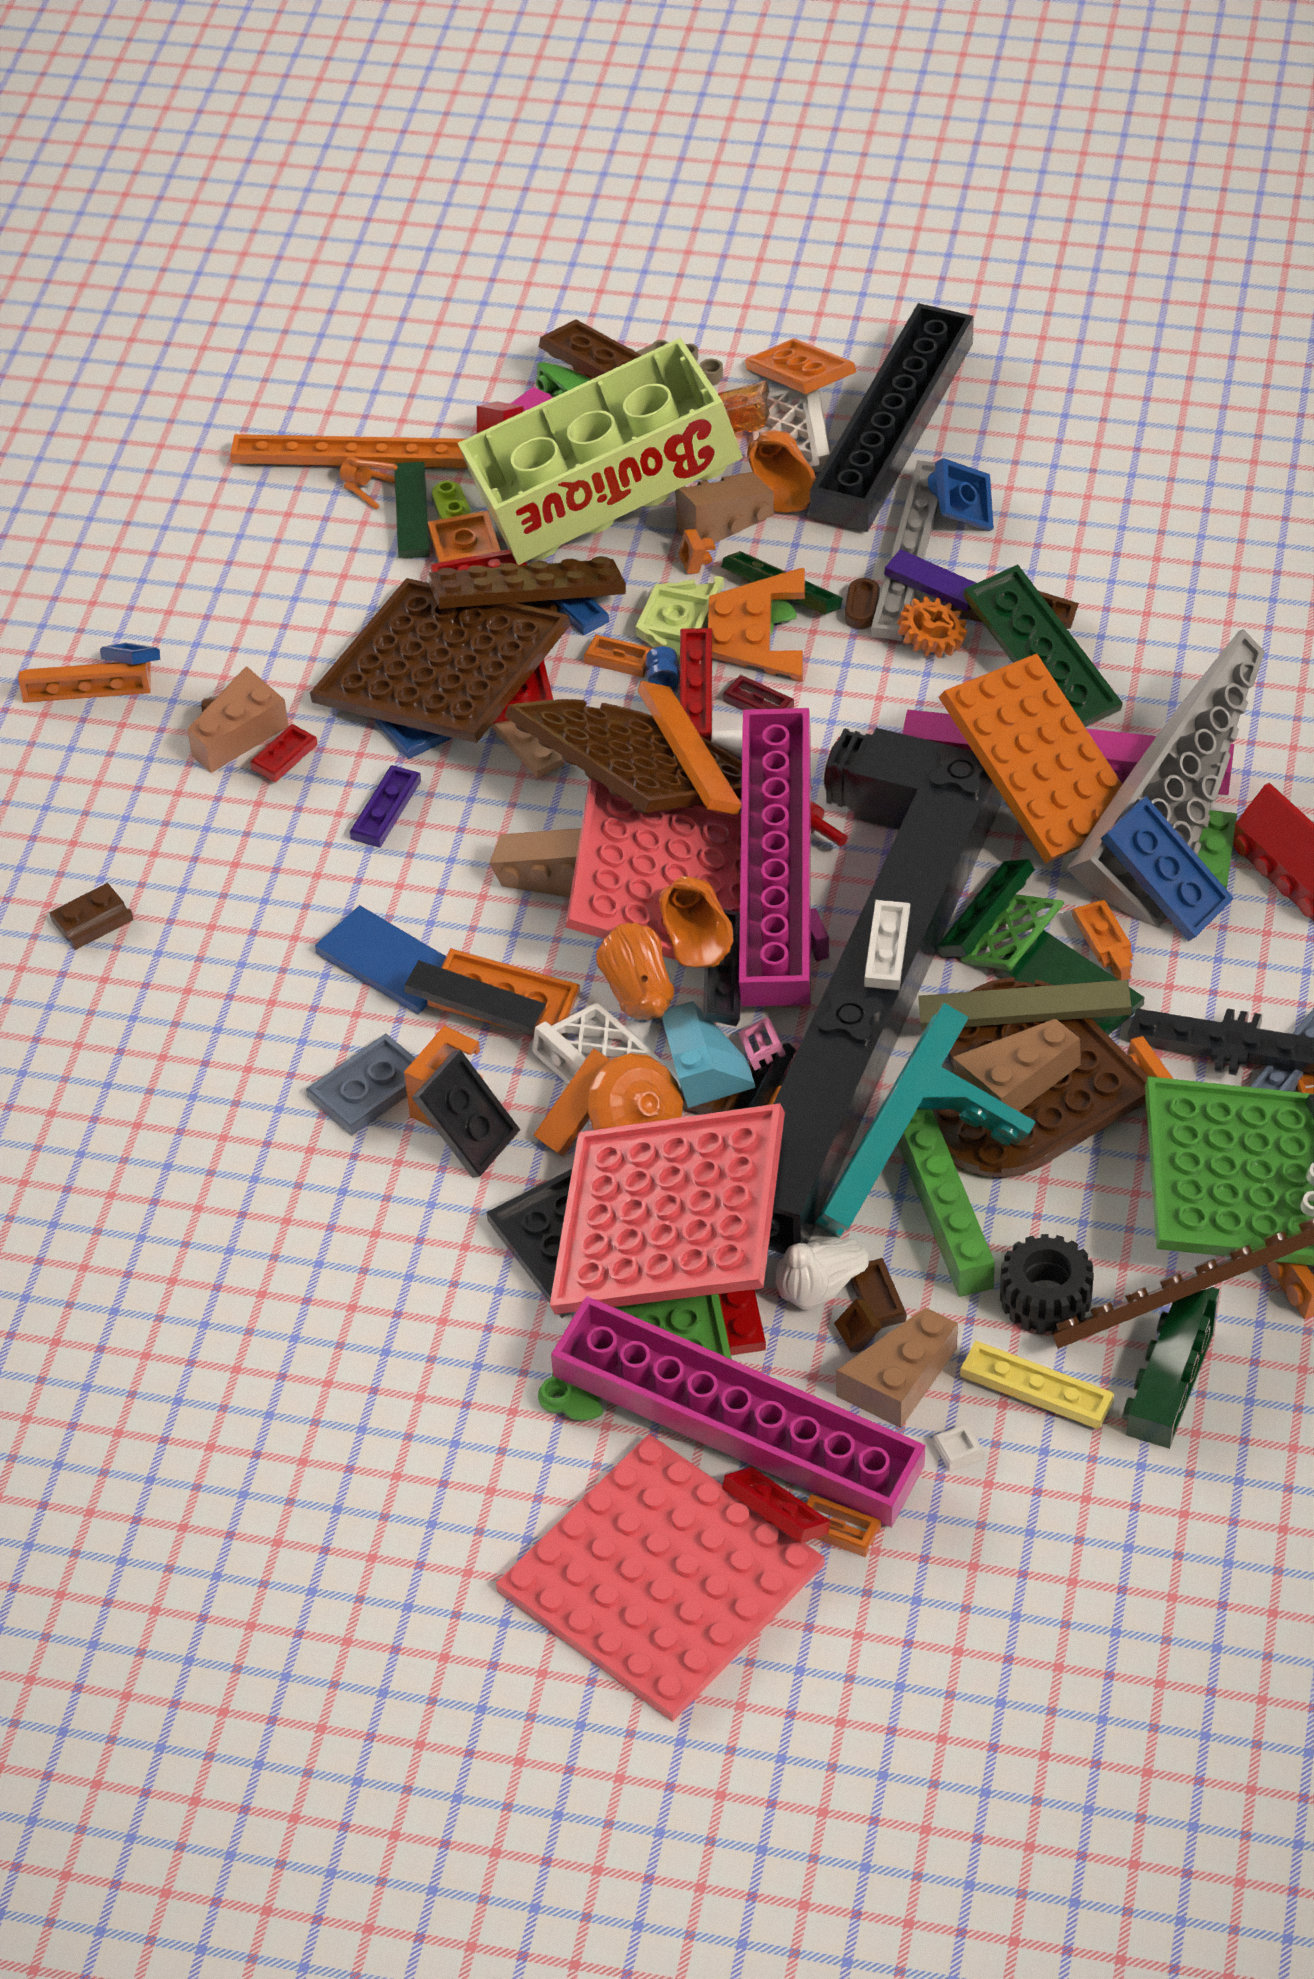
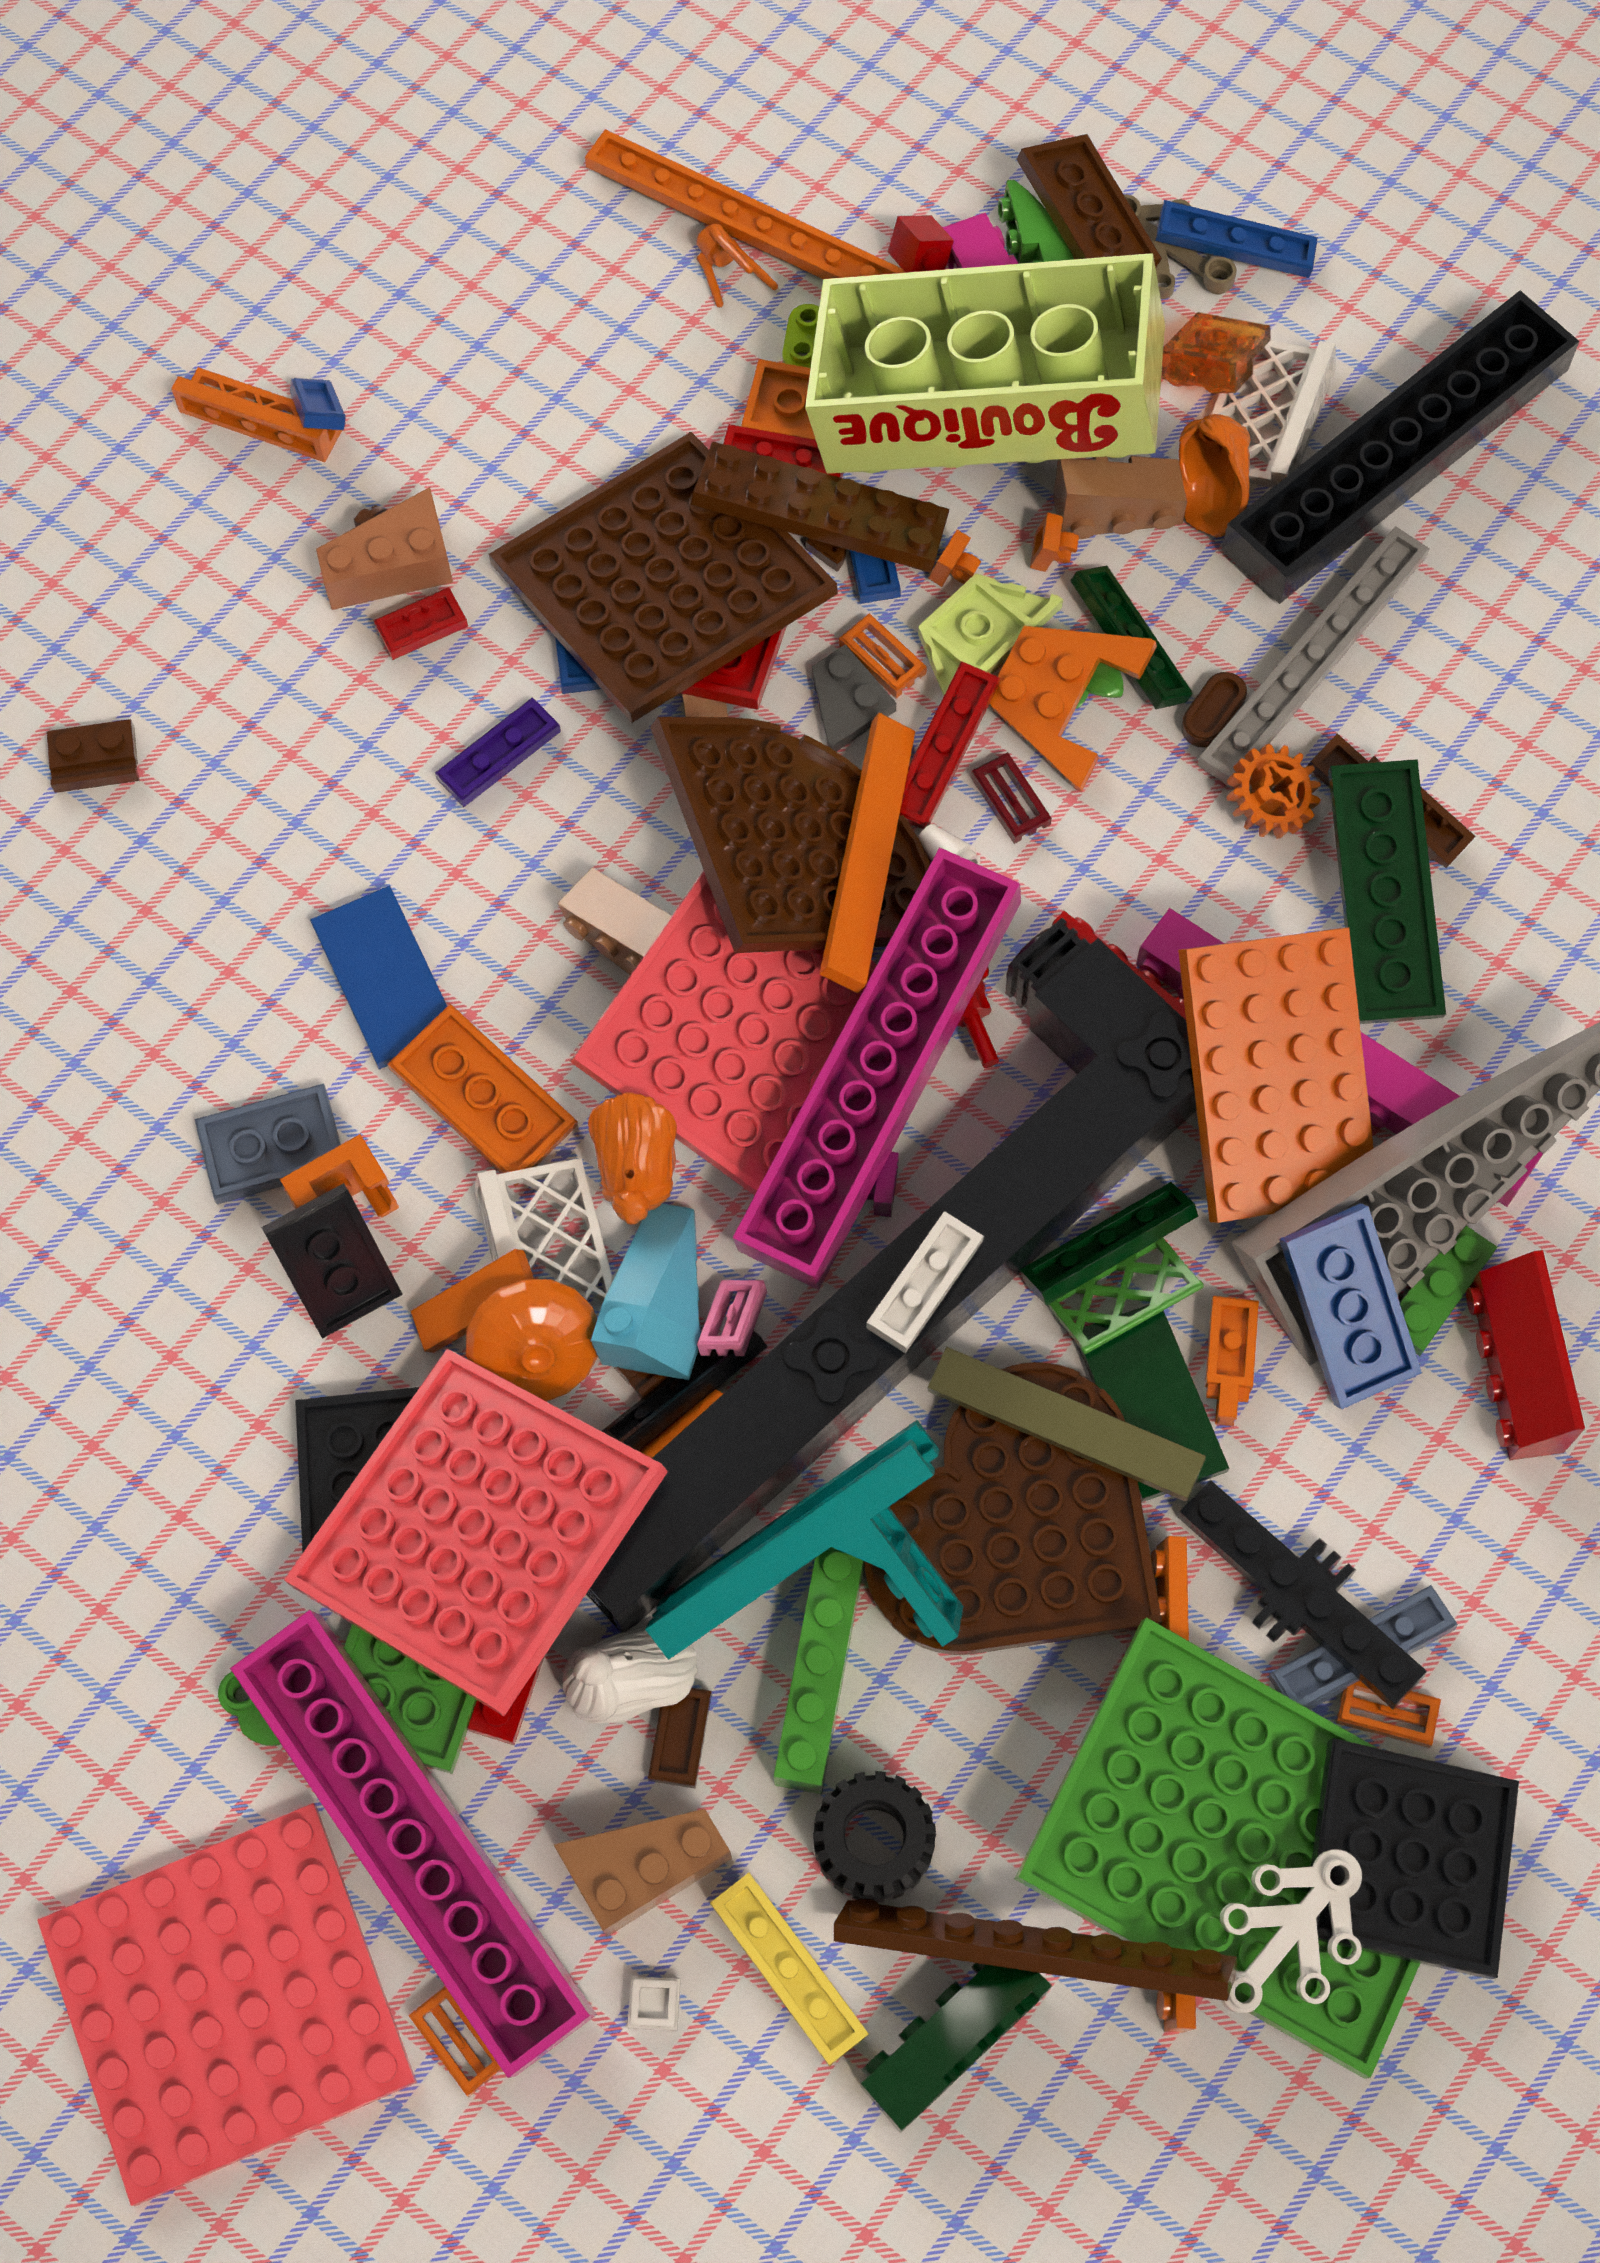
camera: 25 degrees right, 20 degrees up
dark green tile [394,462,429,558] -> none
black tile [404,960,546,1036] -> none
blue wheel [646,646,680,689] -> none
orange hair [659,876,733,968] -> none
black tile [703,909,741,1027] -> none
red plate [722,1467,831,1543] -> none
orange tile [745,338,856,394] -> none
reddish brown plate [834,1298,882,1352] -> none
dark purple tile [884,549,976,612] -> none
blue slope [928,458,994,531] -> none
medium nougat wedge [953,1019,1081,1112] -> none
none -> dark grey wing [812,644,897,752]
none -> orange tile [928,529,981,587]
none -> blue tile [1155,200,1318,278]

